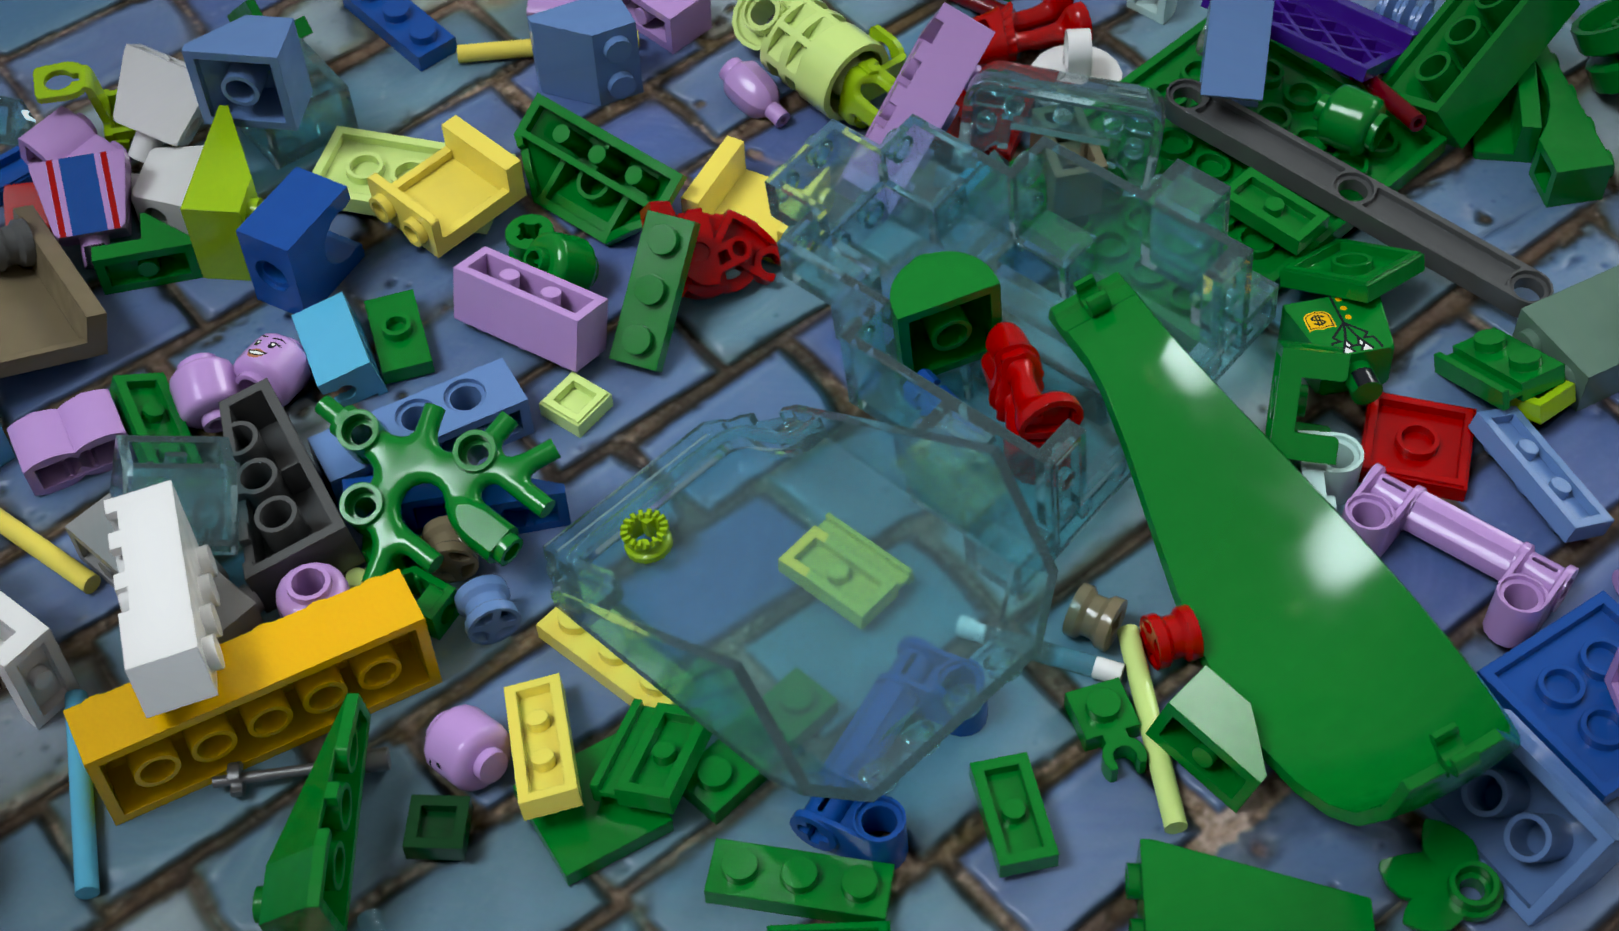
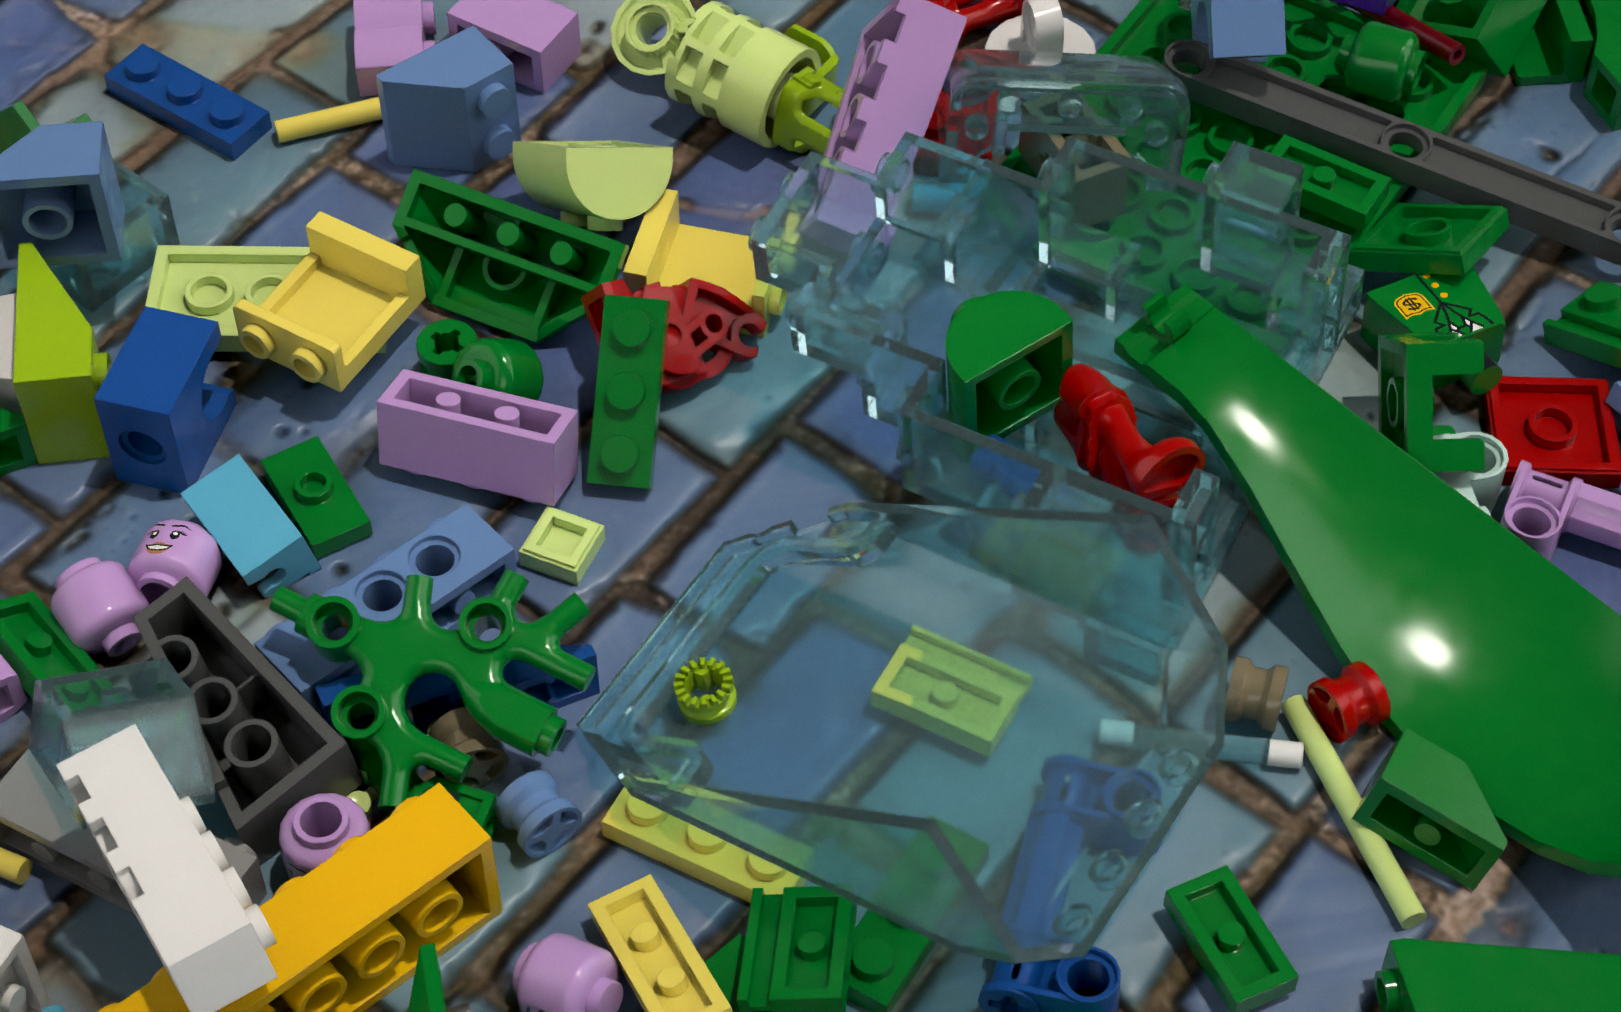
camera: 15 degrees left, 0 degrees up
lavender plant [719,57,790,128] -> none
green plate [1064,677,1147,783] -> none
none -> yellowish green brick [512,140,673,231]

